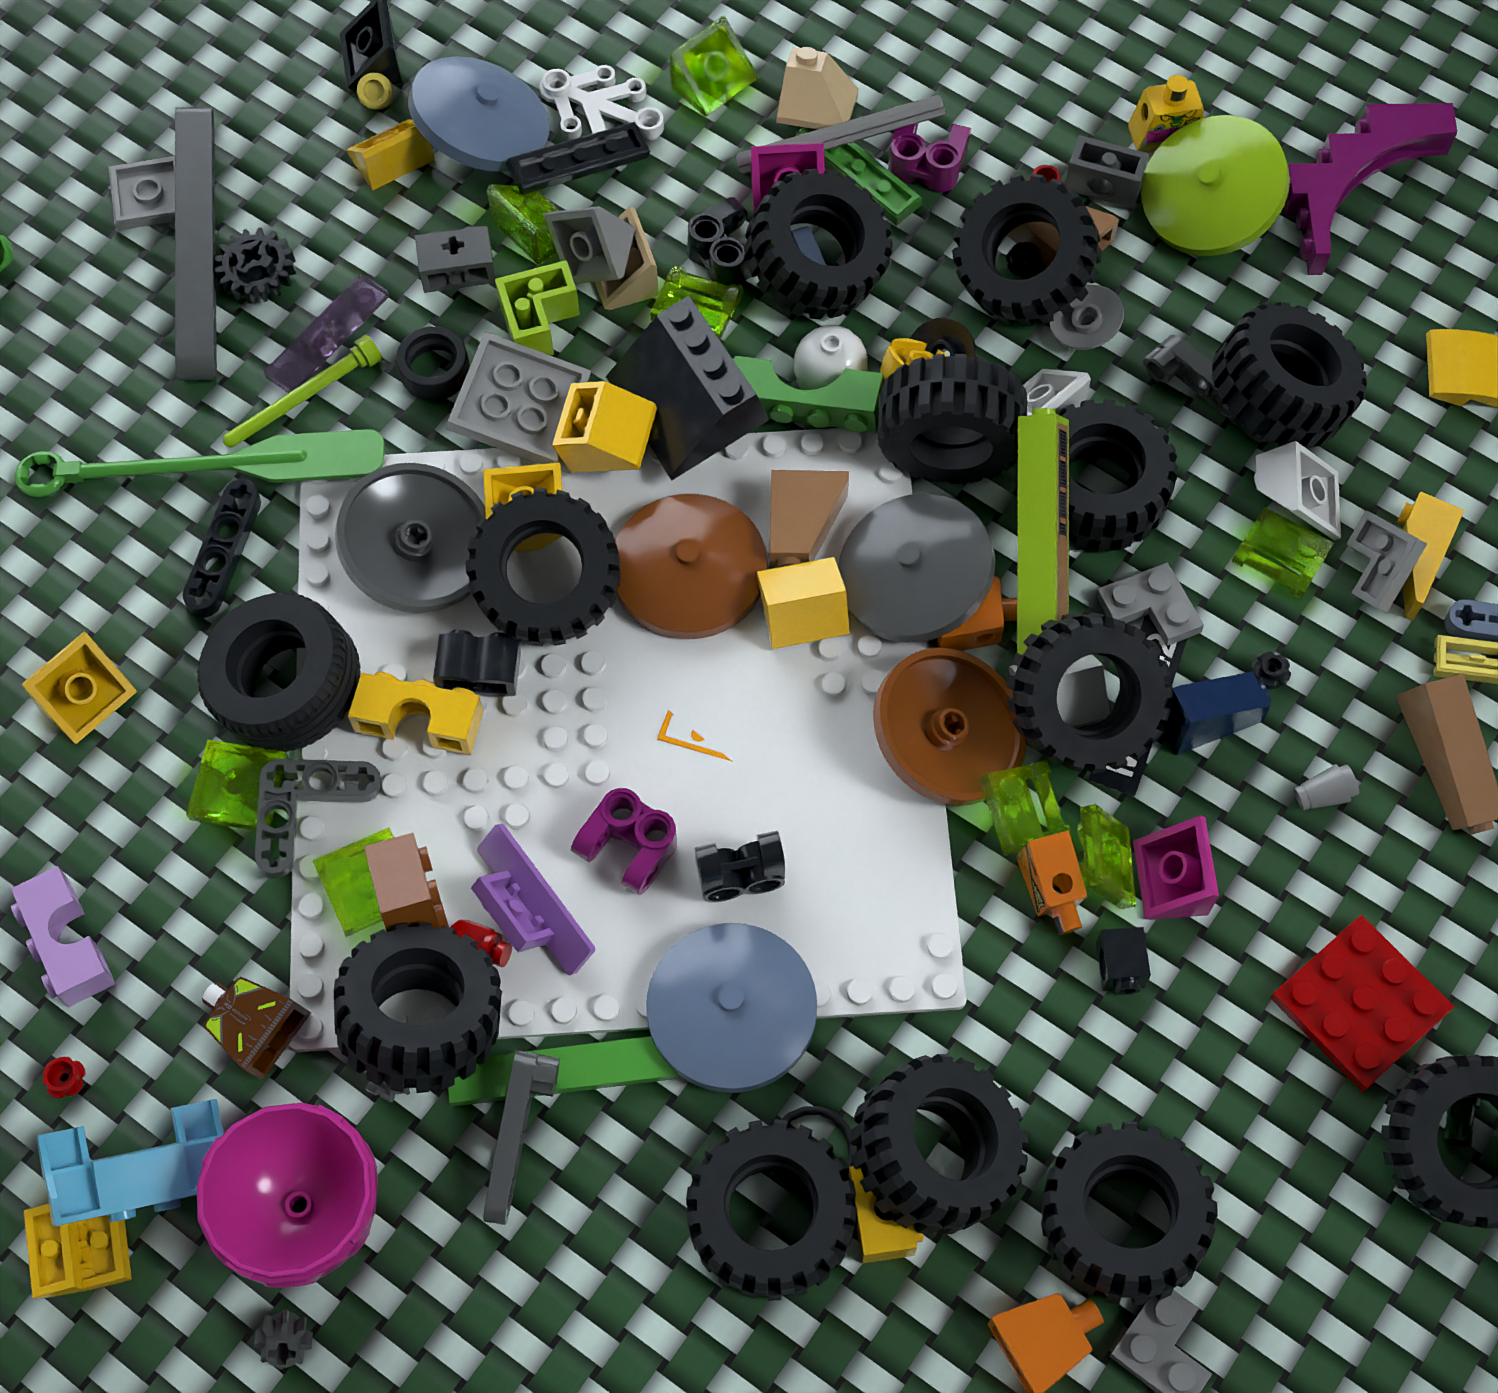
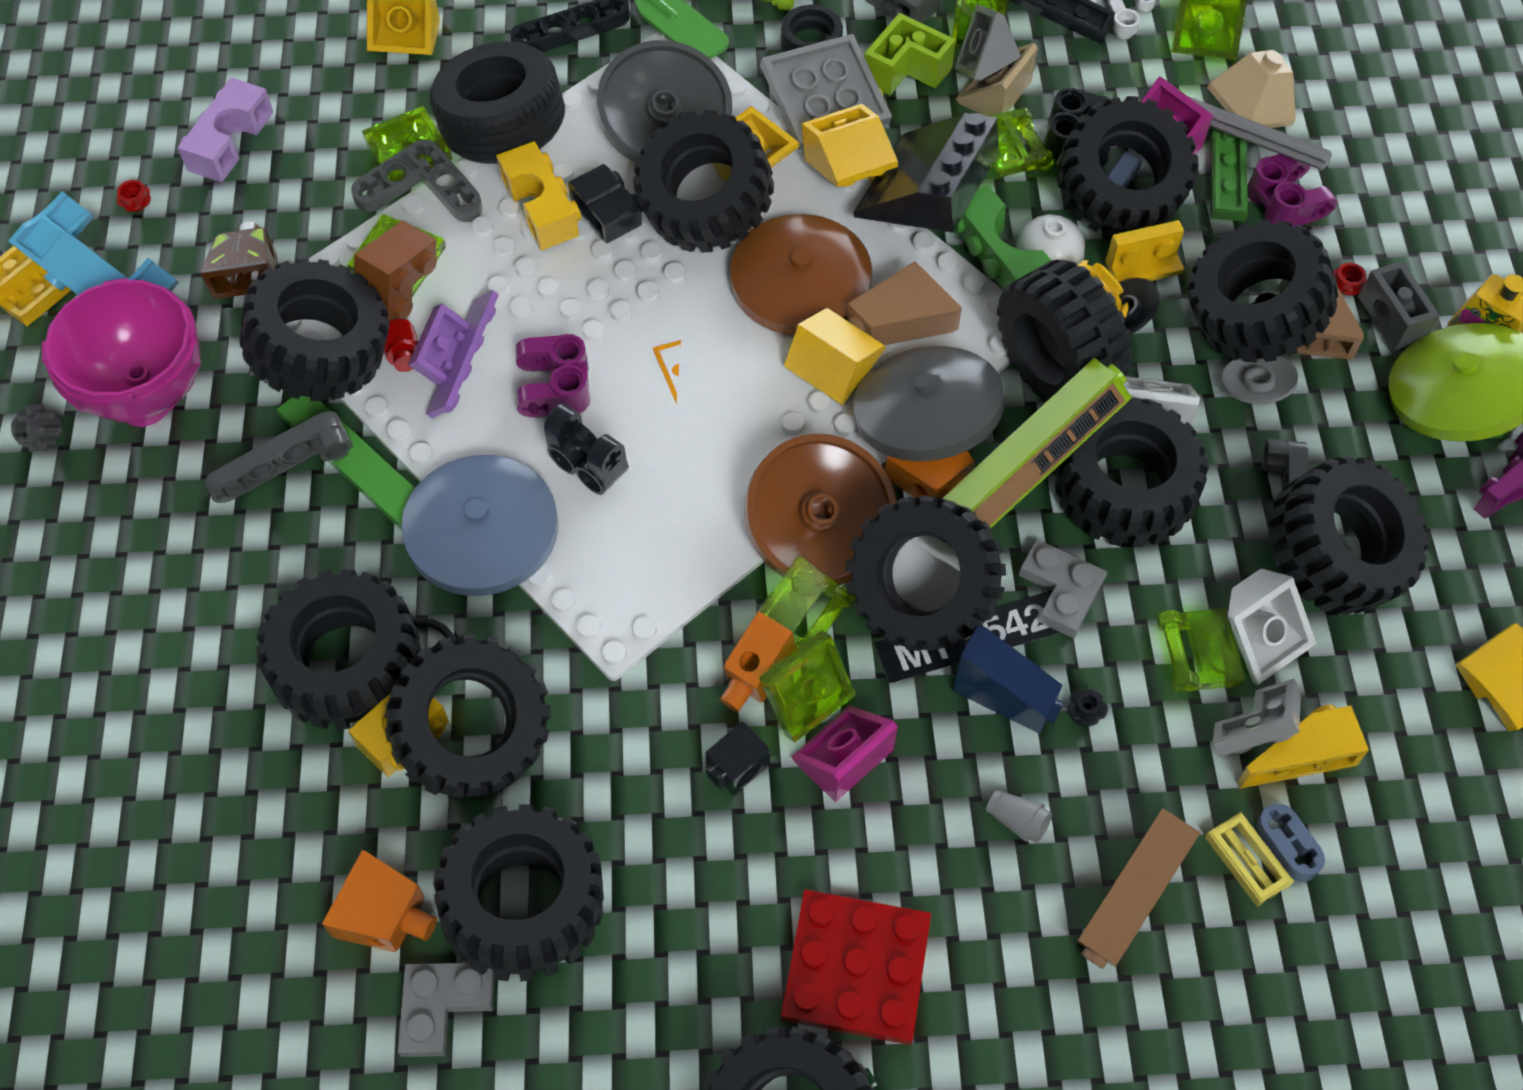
camera: 50 degrees right, 5 degrees down
none -> yellow bracket [1105,220,1184,282]

